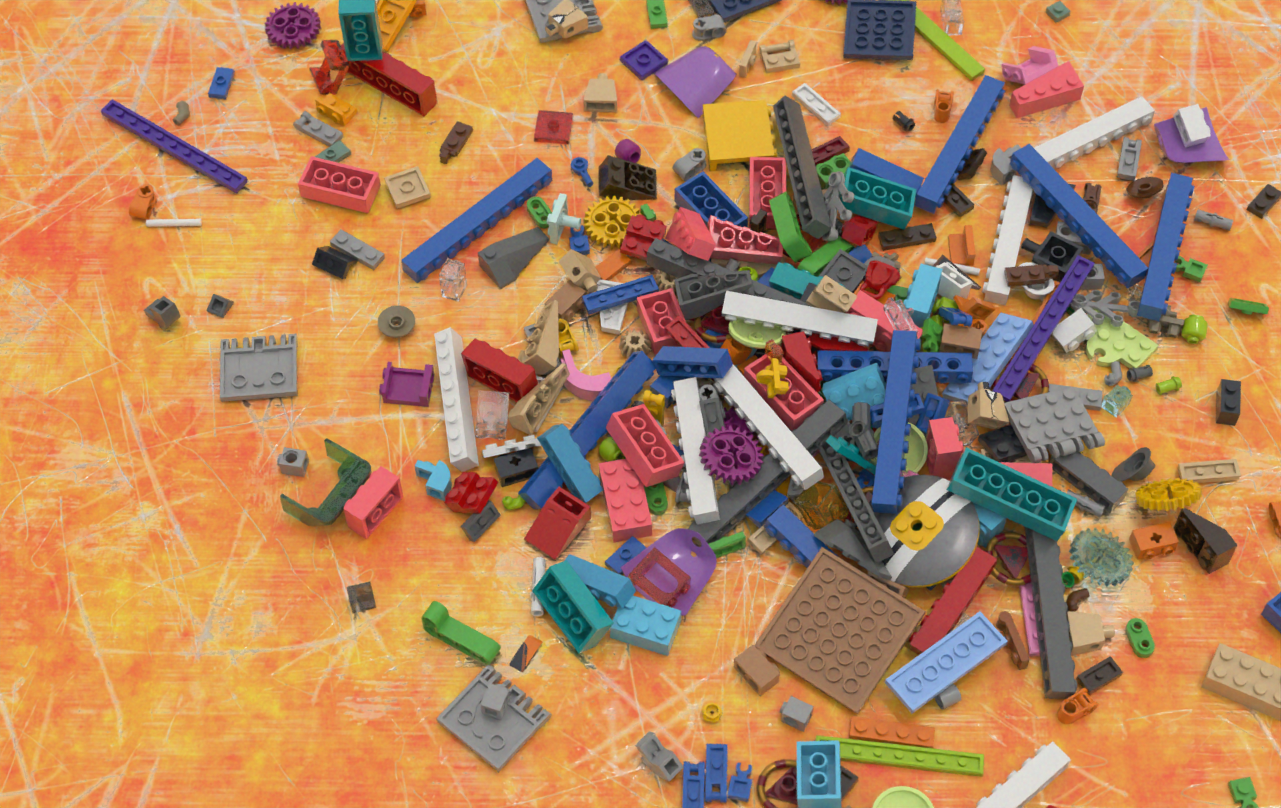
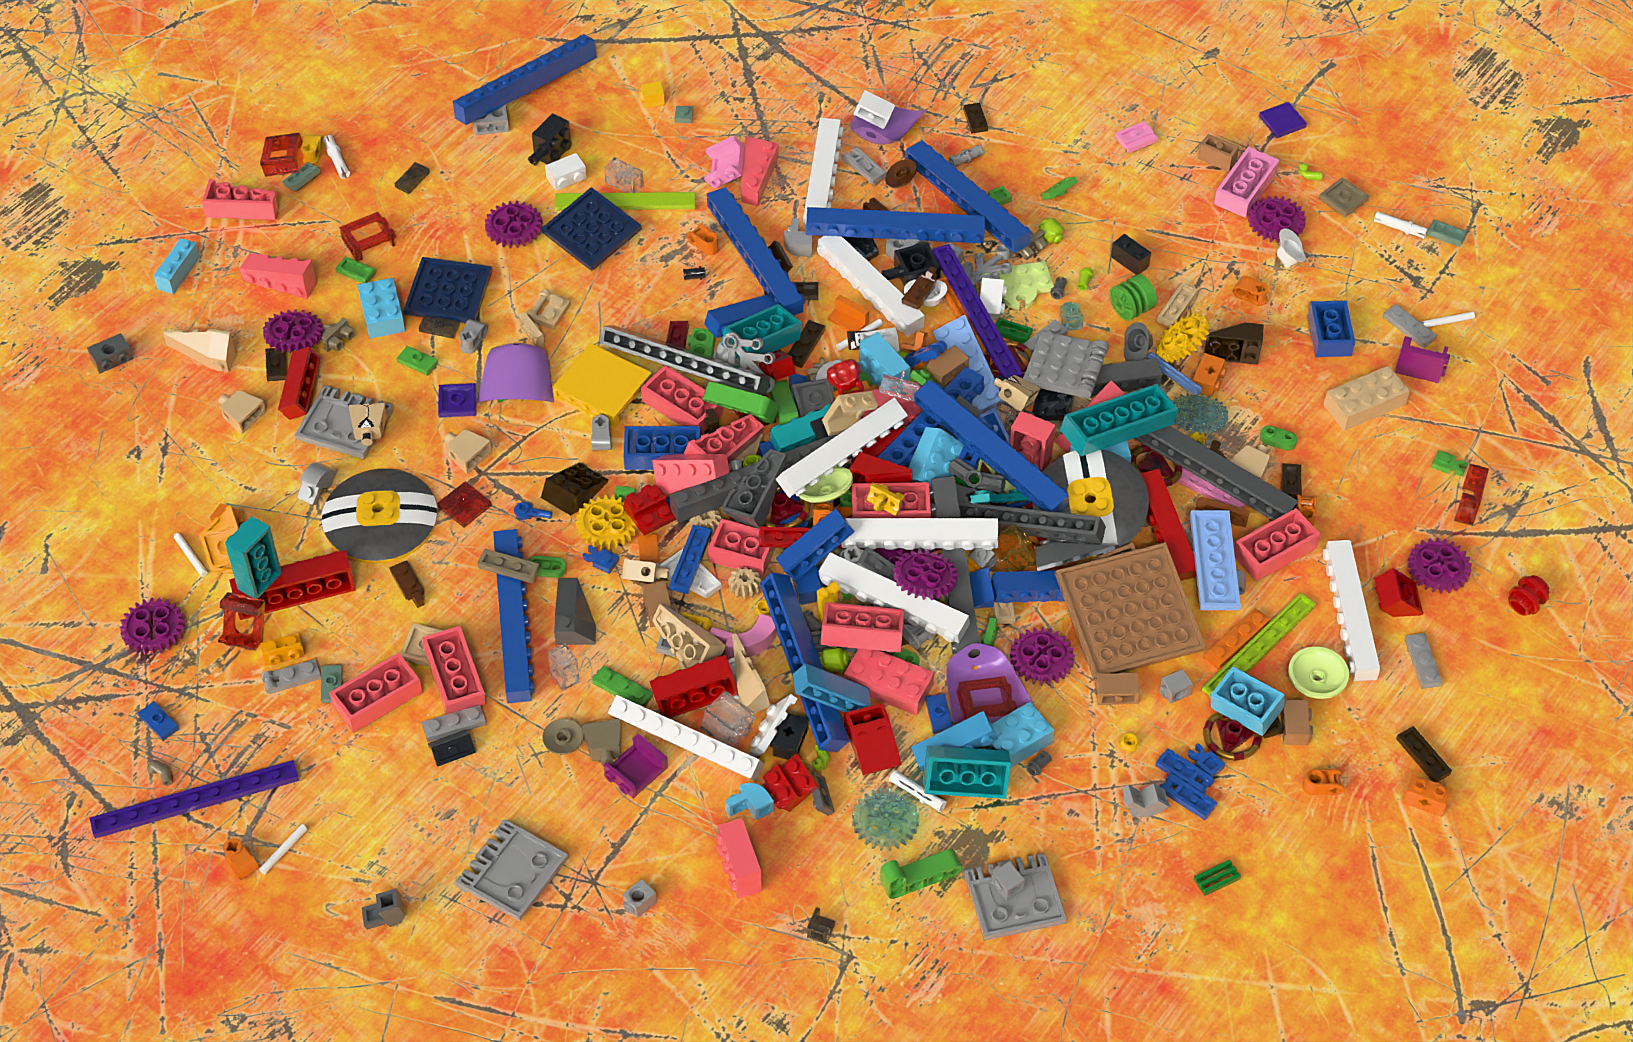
camera: 55 degrees left, 5 degrees down
dark grey slope [207,294,234,318] -> none
clear green windscreen [280,438,372,527] -> none
sticker [509,635,543,672] -> none
light aqua plate [547,193,581,244] -> none
magenta head [615,139,641,163] -> none
clear orange plate [765,339,783,364] -> none
white tile [792,83,841,126] -> none
light grey arm [1104,361,1122,386] -> none
none -> light grey brick [297,463,337,505]
none -> dish [322,469,438,563]
none -> coral brick [422,626,485,715]
none -> dark tan plate [477,549,540,583]
none -> dark tan torso [582,719,621,767]
none -> bright green plate [592,665,653,707]
none -> clear light blue gear [852,788,919,851]
none -> green tile [996,318,1033,344]
none -> magenta gear [1010,627,1075,686]
none -> dark grey pin [1027,751,1052,776]
none -> bright green wheel [1110,274,1157,321]
none -> medium blue axle [1146,352,1202,396]
none -> coral brick [1234,508,1321,581]

